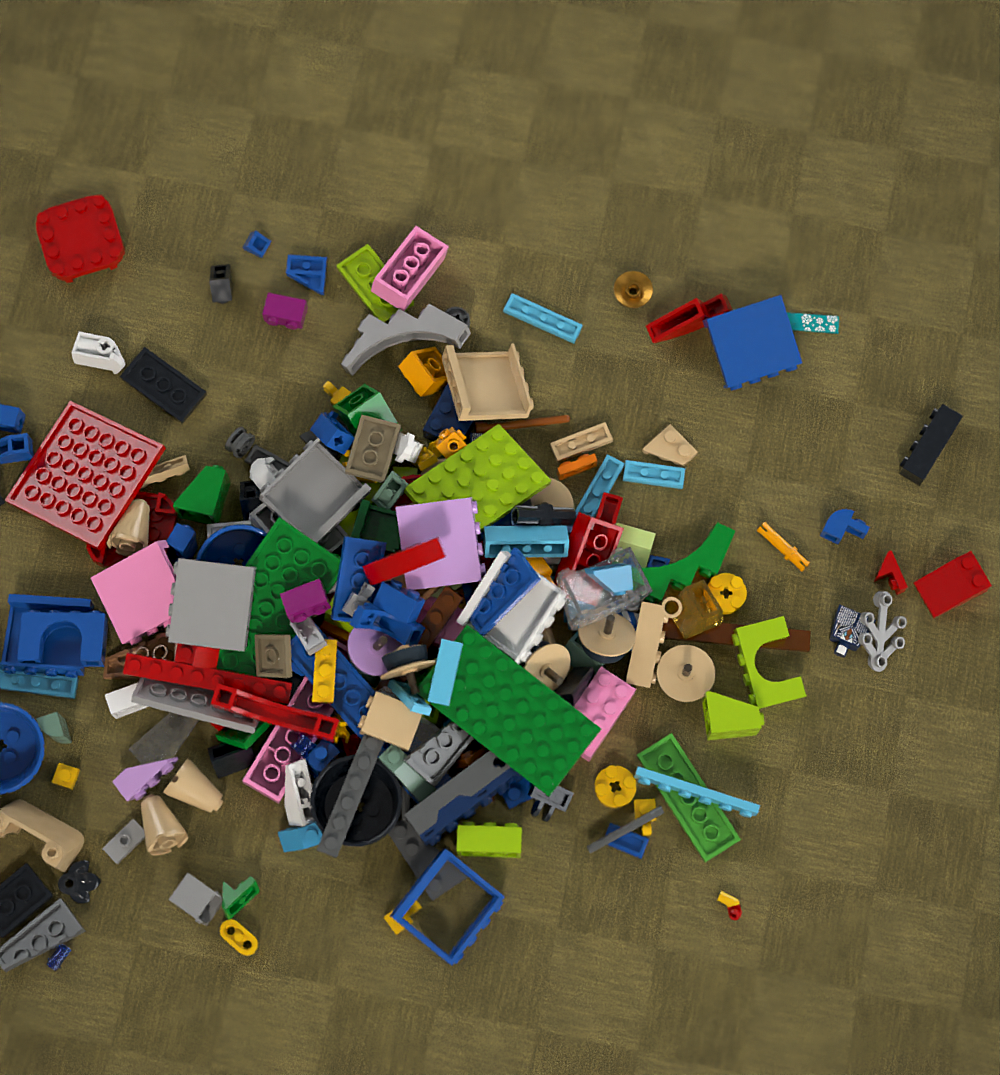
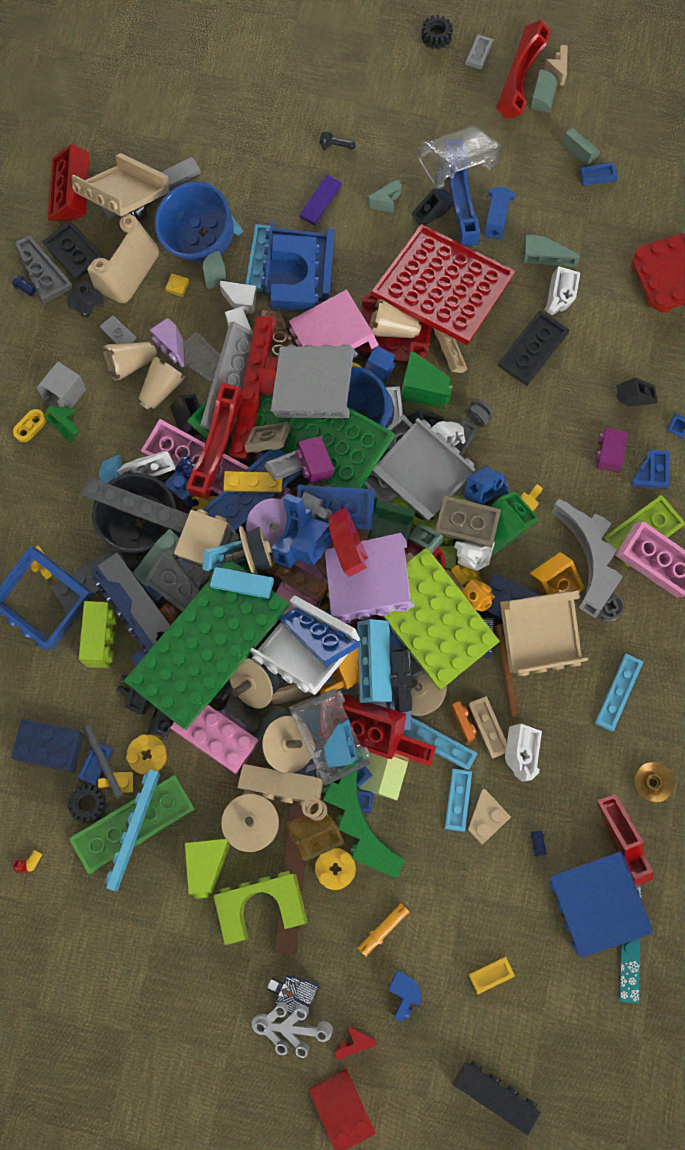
camera: 90 degrees right, 0 degrees up
none -> dark blue brick [11,719,84,773]
none -> black tyre [67,785,106,823]
none -> black bracket [147,708,173,739]
none -> white slope [220,281,257,314]
none -> yellow tile [468,957,515,994]
none -> white piece [505,724,542,782]
none -> sand green slope [523,234,579,267]
none -> clear blue pin [529,830,547,857]

